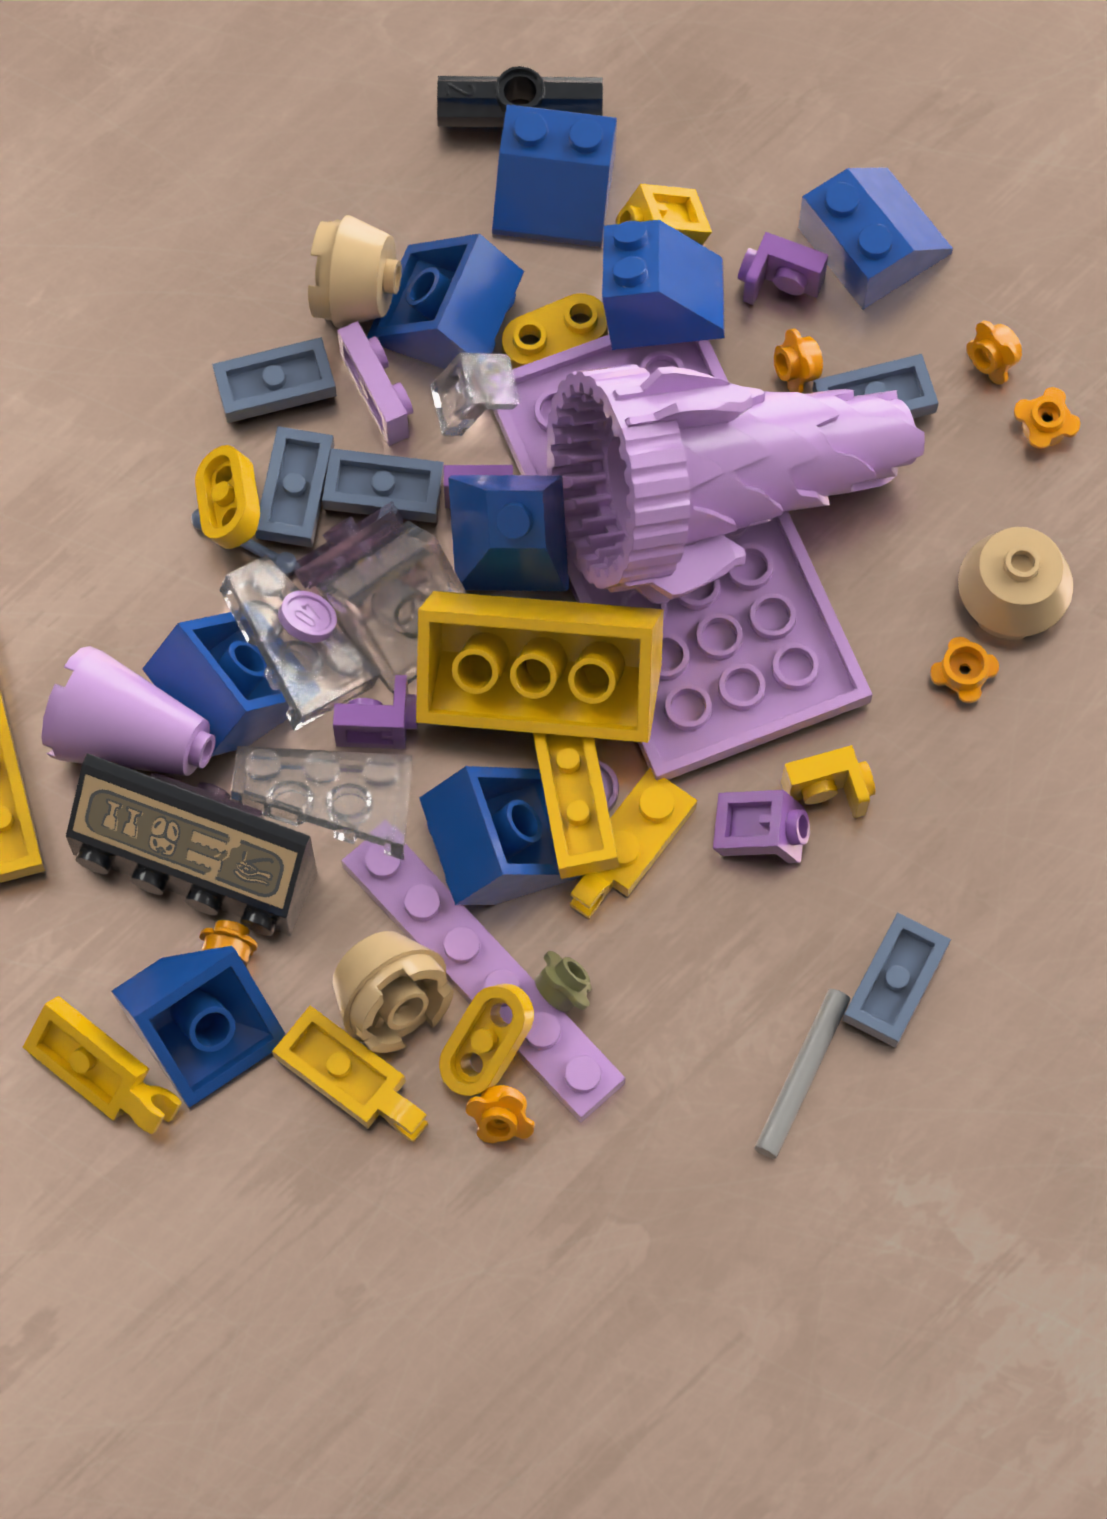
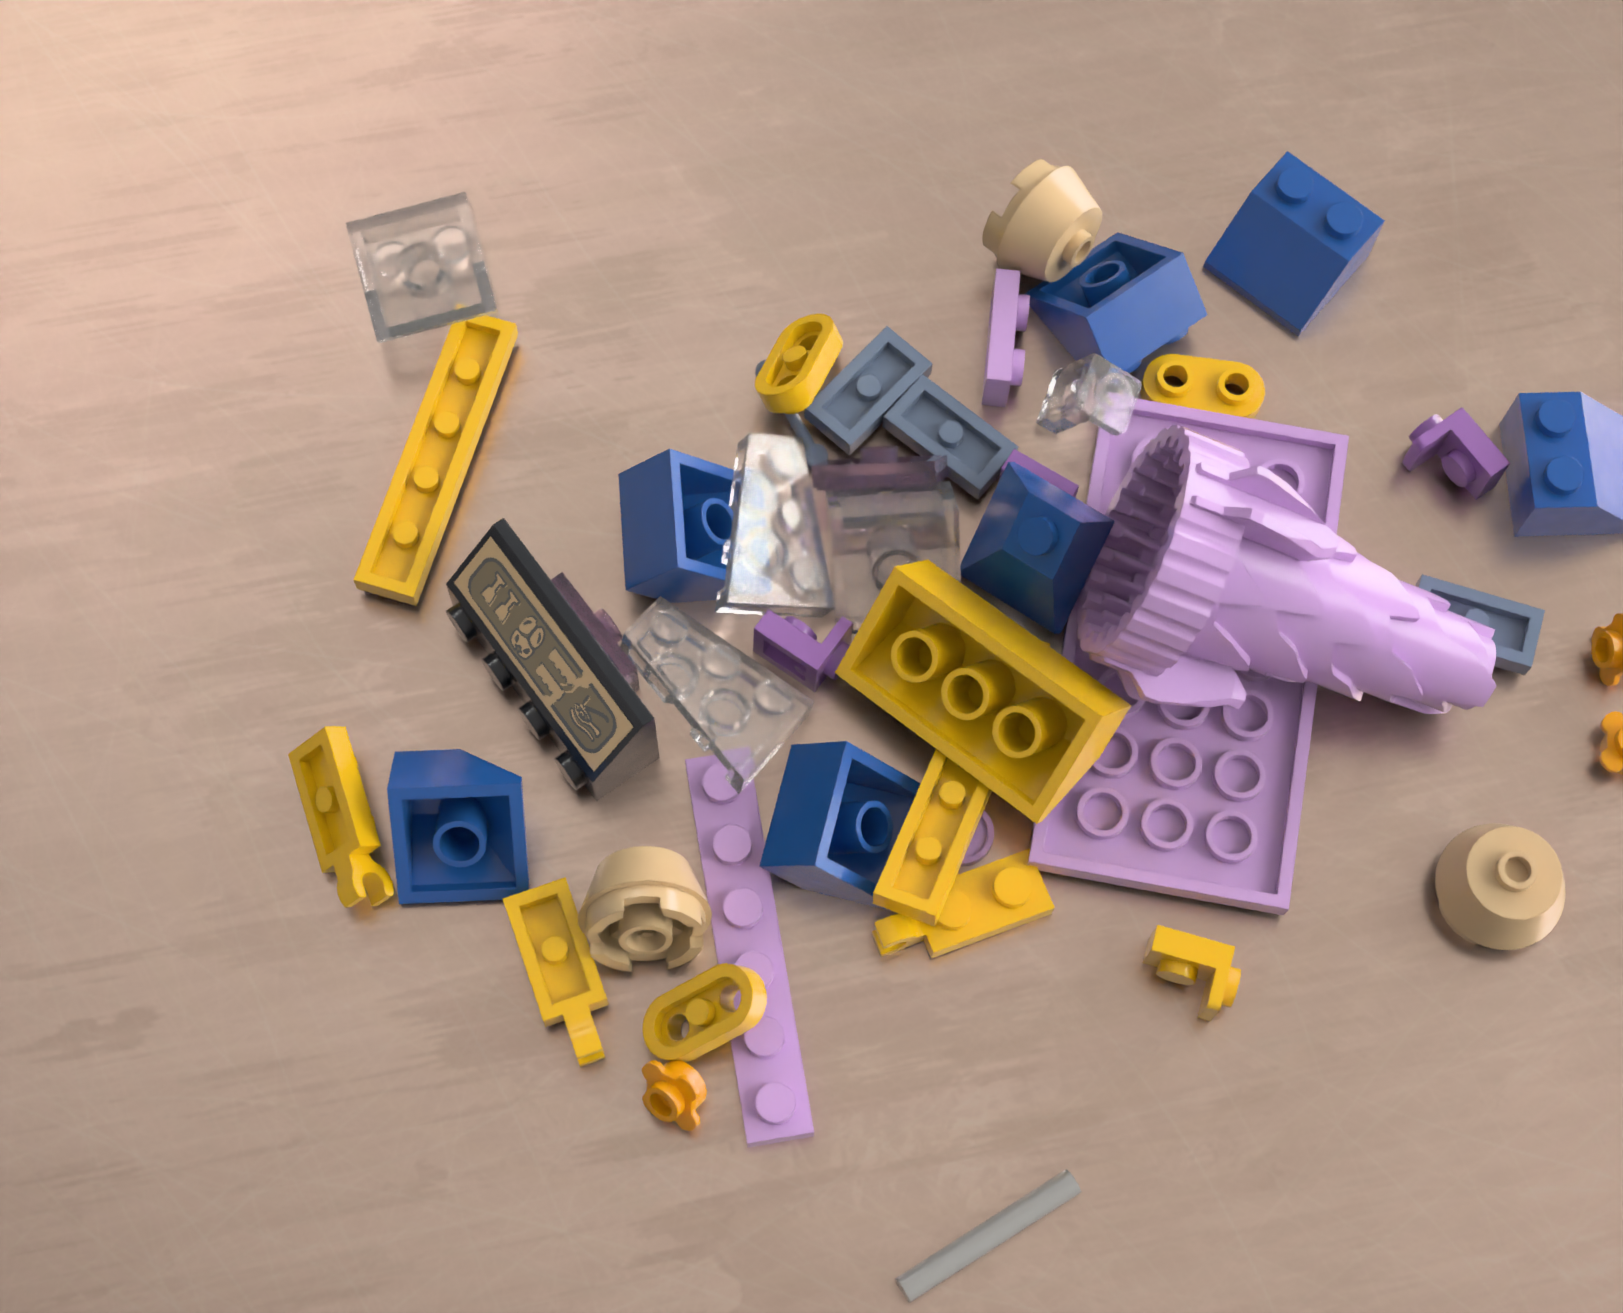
camera: 30 degrees right, 0 degrees up
lavender cone [41,646,215,776] -> none
light orange plate [199,920,258,967] -> none
sand blue plate [212,337,337,423] -> none
lavender piece [278,591,337,643] -> none
black piece [437,66,603,131] -> none
olive plate [535,951,592,1012] -> none
blue slope [602,220,725,350] -> none
yellow bracket [616,184,712,245] -> none
medium lavender bracket [713,790,810,863] -> none
light orange plate [774,328,823,393] -> none
sand blue plate [842,912,951,1048] -> none
light orange plate [930,637,999,703] -> none

